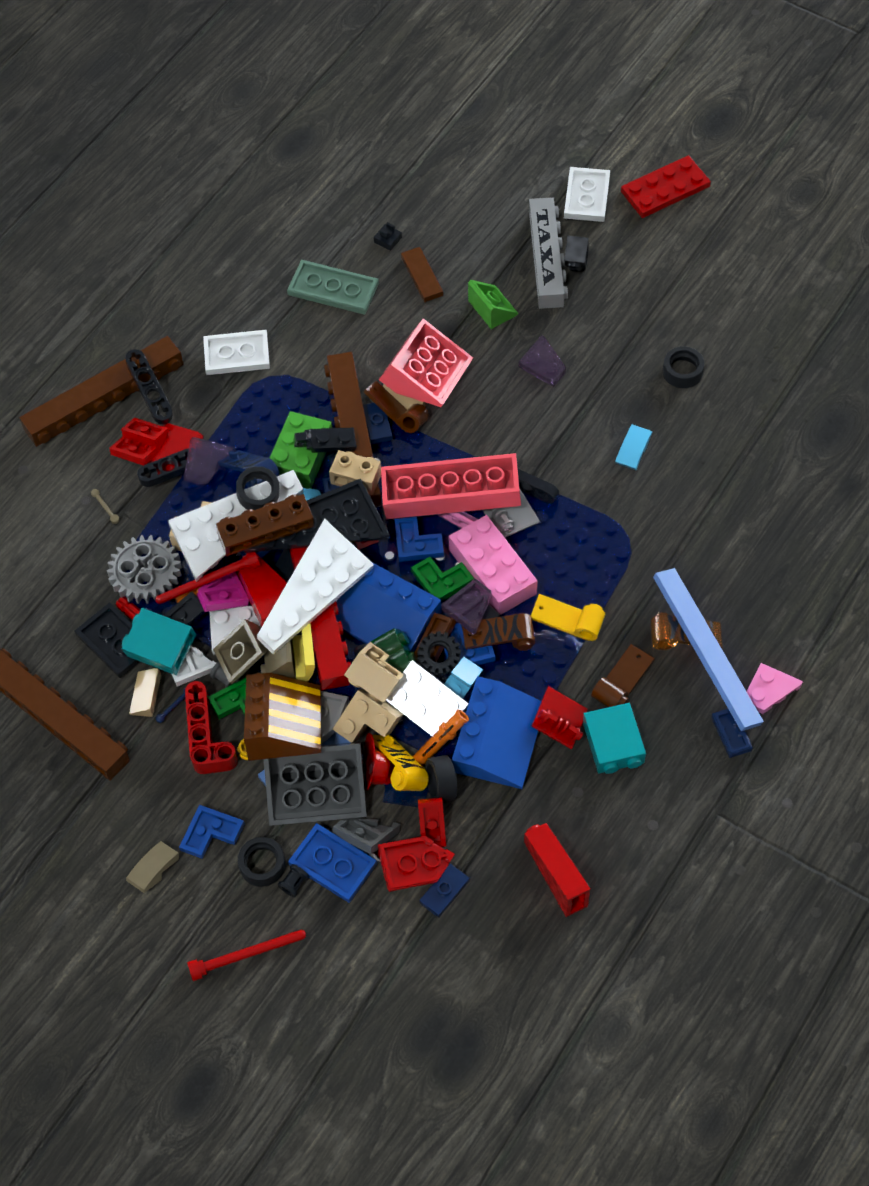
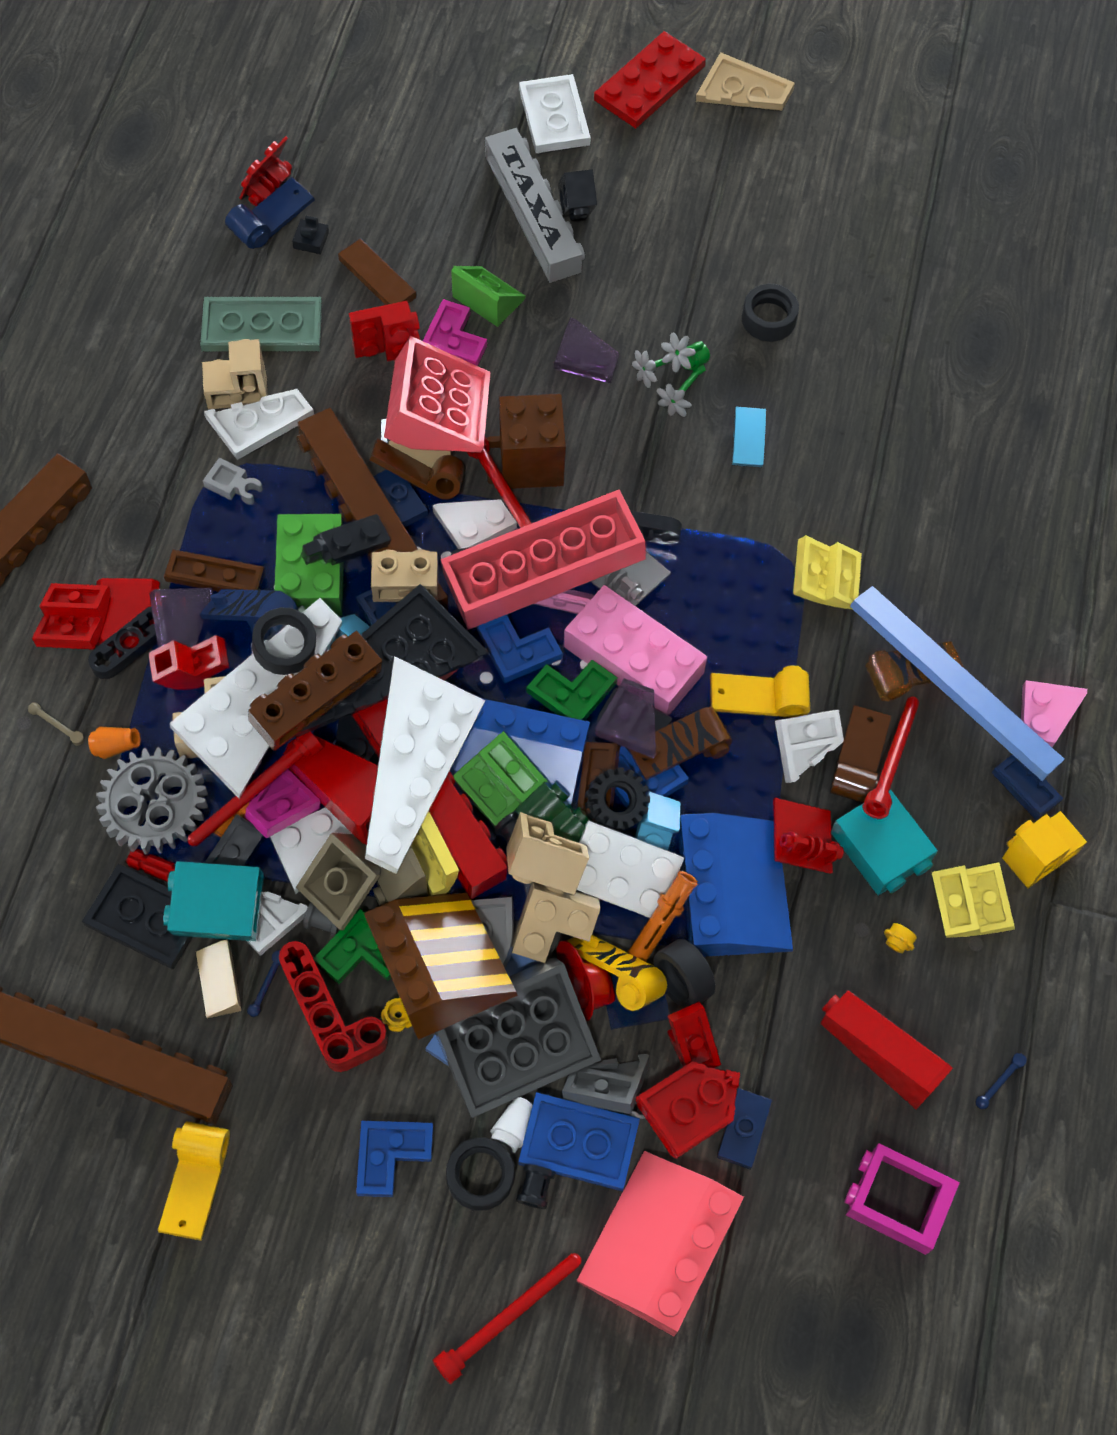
camera: 25 degrees left, 5 degrees up
black beam [125,349,173,425] -> none
dark tan slope [126,841,179,893] -> none
white plate [203,330,270,375] -> none
none -> orange cone [88,727,141,759]
none -> red brick [148,635,229,690]
none -> yellow door [158,1121,230,1241]
none -> reddish brown tile [164,549,265,592]
none -> tan brick [202,339,268,409]
none -> light grey plate [203,458,263,505]
none -> white wing [204,389,314,460]
none -> dark blue door [225,177,315,249]
none -> red hinge [239,136,292,206]
none -> red plate [349,301,420,362]
none -> dark pink plate [423,299,487,366]
none -> white wing [433,499,517,549]
none -> bright green slope [453,731,548,827]
none -> red piece [467,437,532,528]
none -> reddish brown container [487,394,566,489]
none -> white cone [490,1097,533,1154]
none -> coral slope [576,1151,744,1337]
none -> light grey plant [632,332,710,417]
none -> tan wing [696,52,795,111]
none -> white wing [775,710,844,783]
none -> light yellow slope [793,535,862,610]
none -> dark pink window [844,1143,960,1255]
none -> red piece [863,696,919,819]
none -> yellow plate [884,923,917,954]
none -> light yellow slope [932,862,1015,938]
none -> dark blue hinge [975,1053,1027,1109]
none -> yellow brick [1002,811,1087,889]

